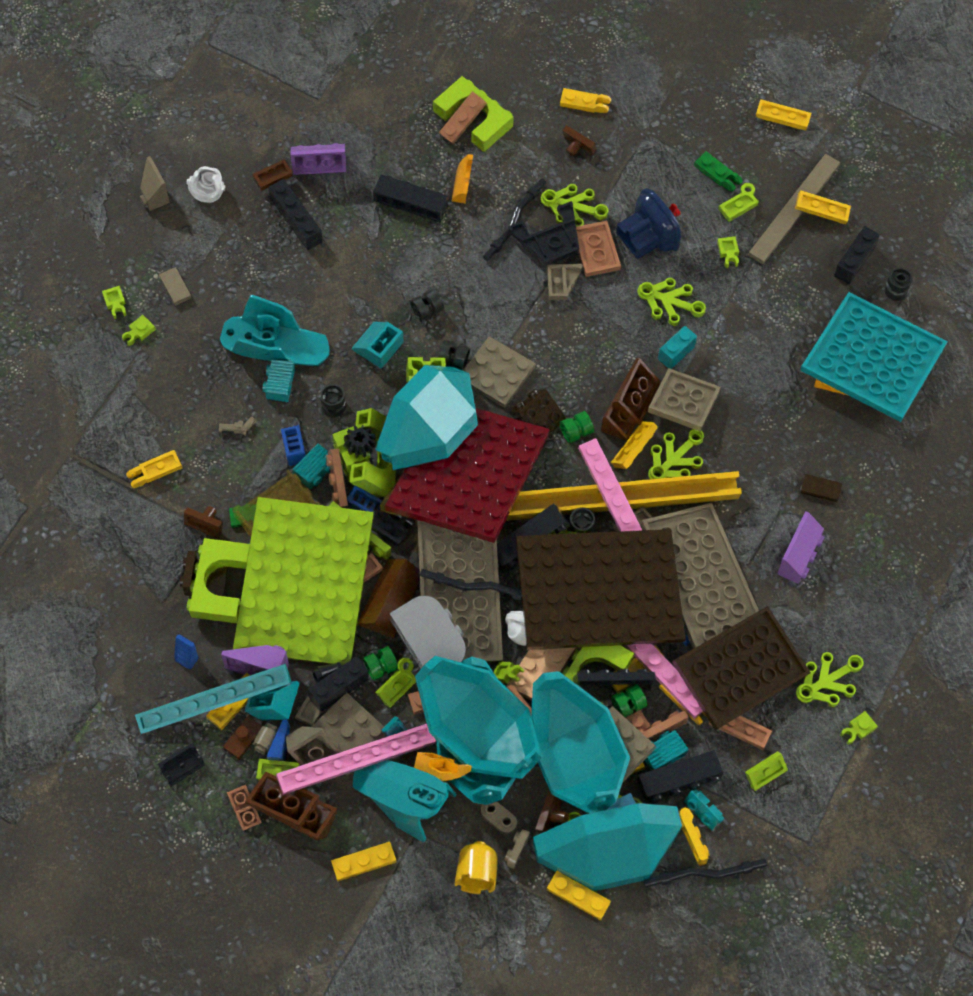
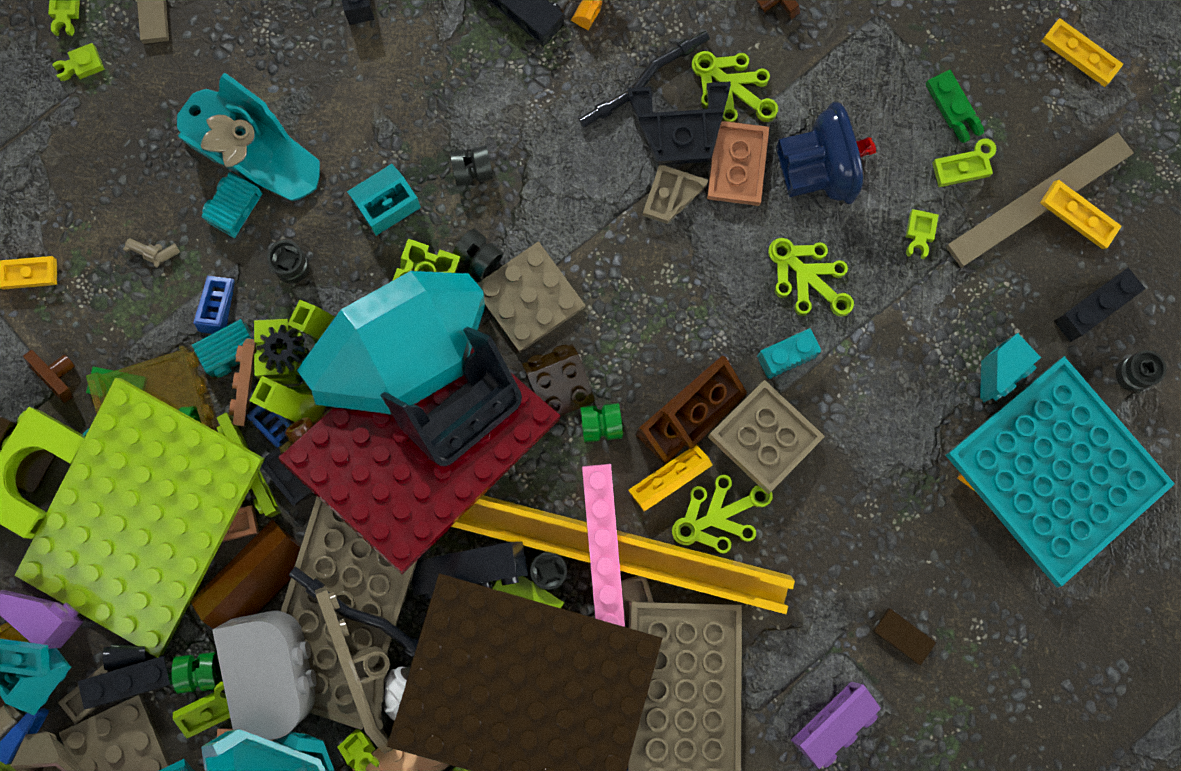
camera: 20 degrees right, 15 degrees up
none -> dark tan plate [201,115,255,168]
none -> reddish brown tile [285,417,314,442]
none -> dark tan piece [315,586,393,753]
none -> black windscreen [380,326,522,466]
none -> teal slope [980,333,1041,402]

